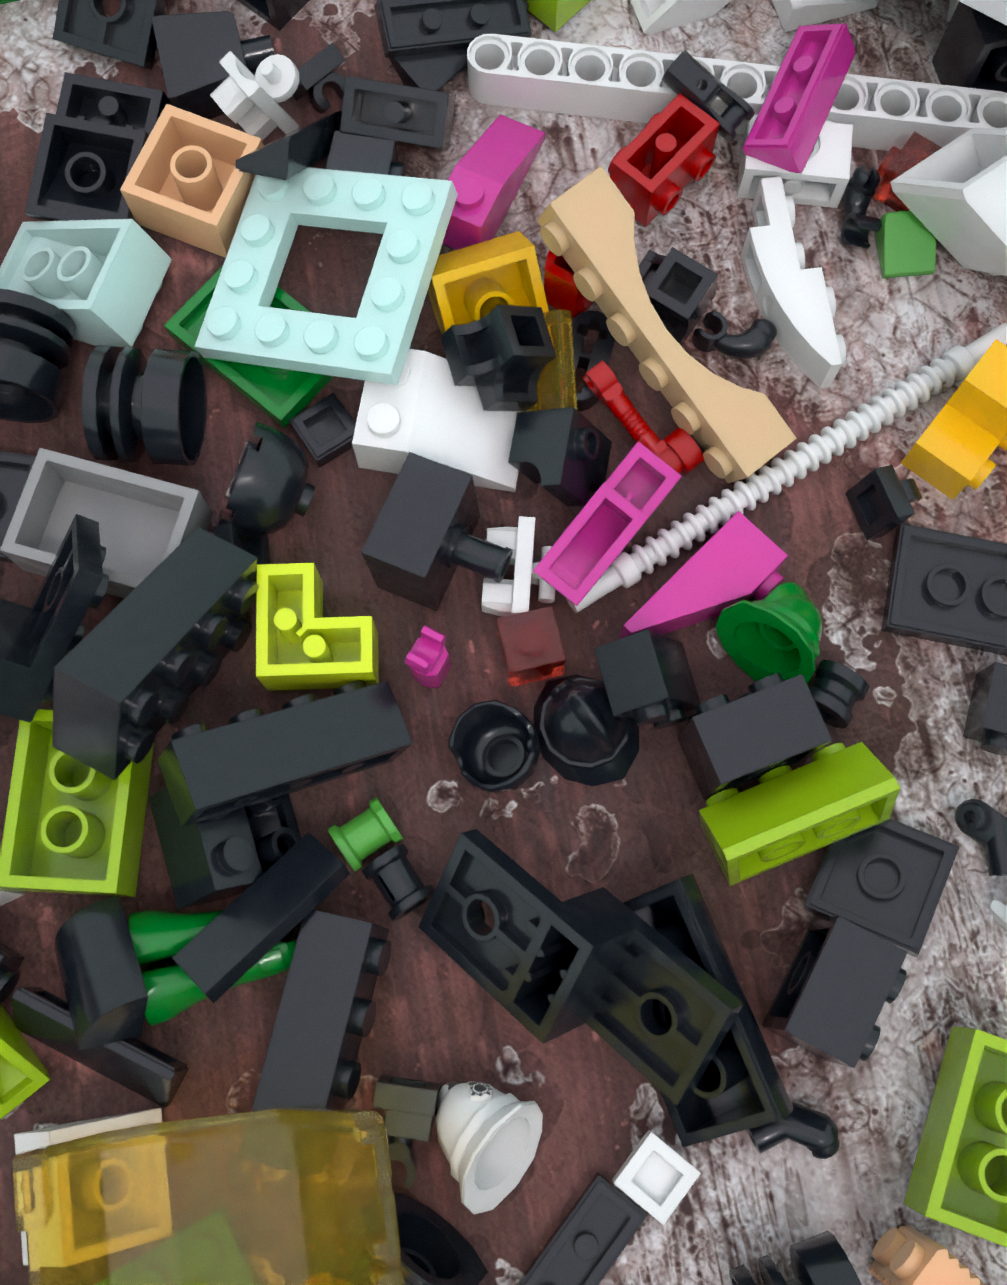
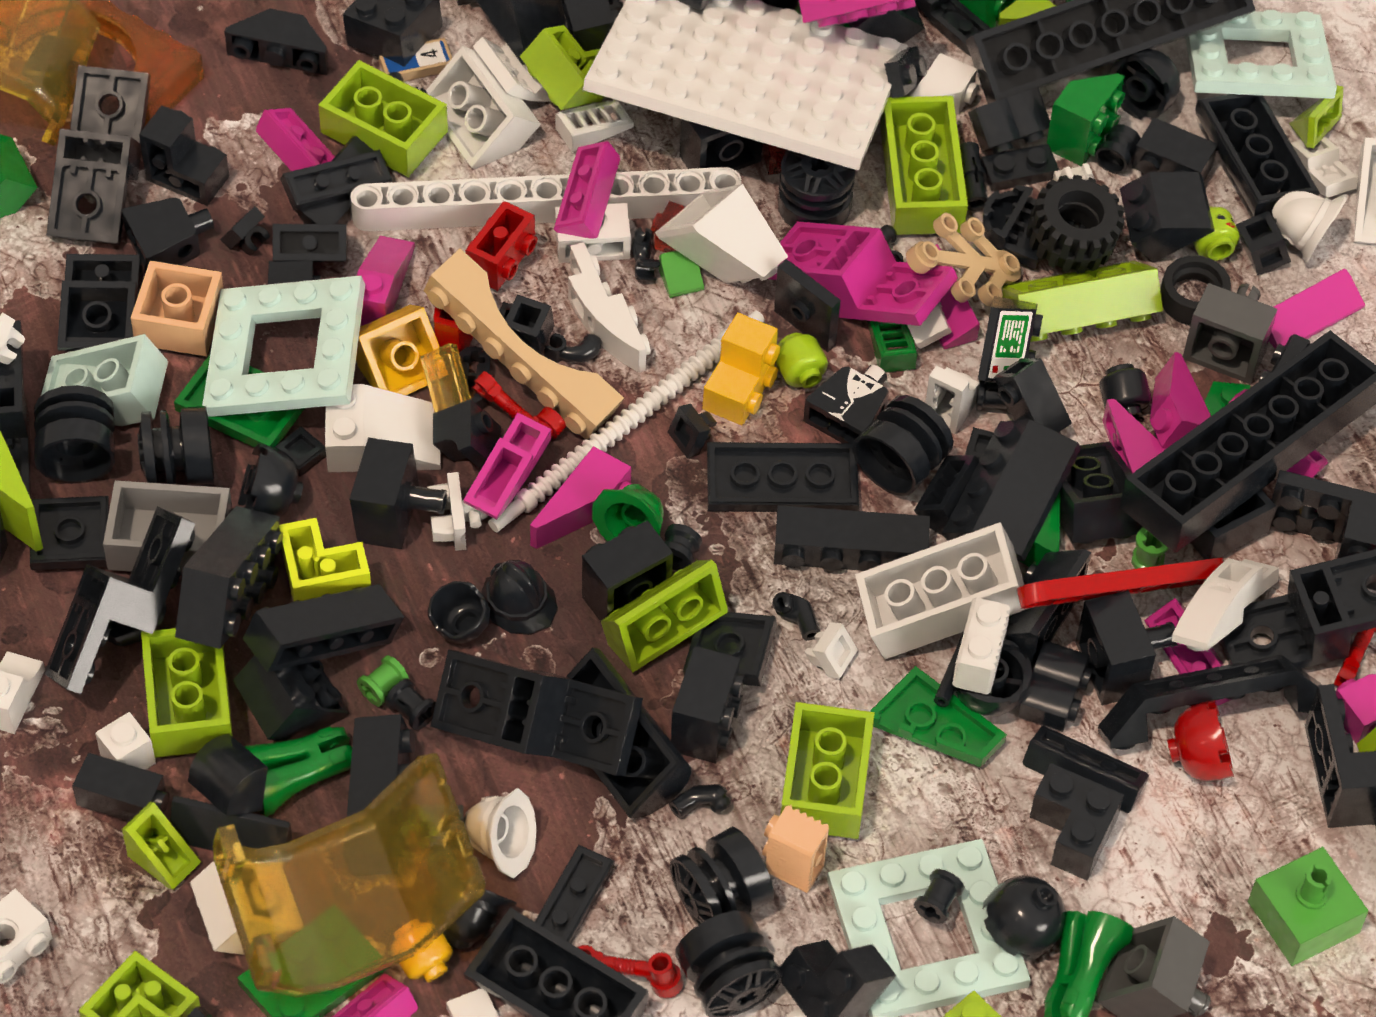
camera: 15 degrees left, 20 degrees down
black tile [172,832,350,1003] -> none
white hips [210,51,300,141] -> none
black slope [236,110,342,180] -> none
dark pink bar [405,625,451,688] -> none
black brick [440,305,556,411] -> none
clear red brick [496,606,566,687] -> none
black brick [594,629,701,729] -> none
white tile [612,1130,701,1225] -> none
black bar [662,50,755,142] -> none

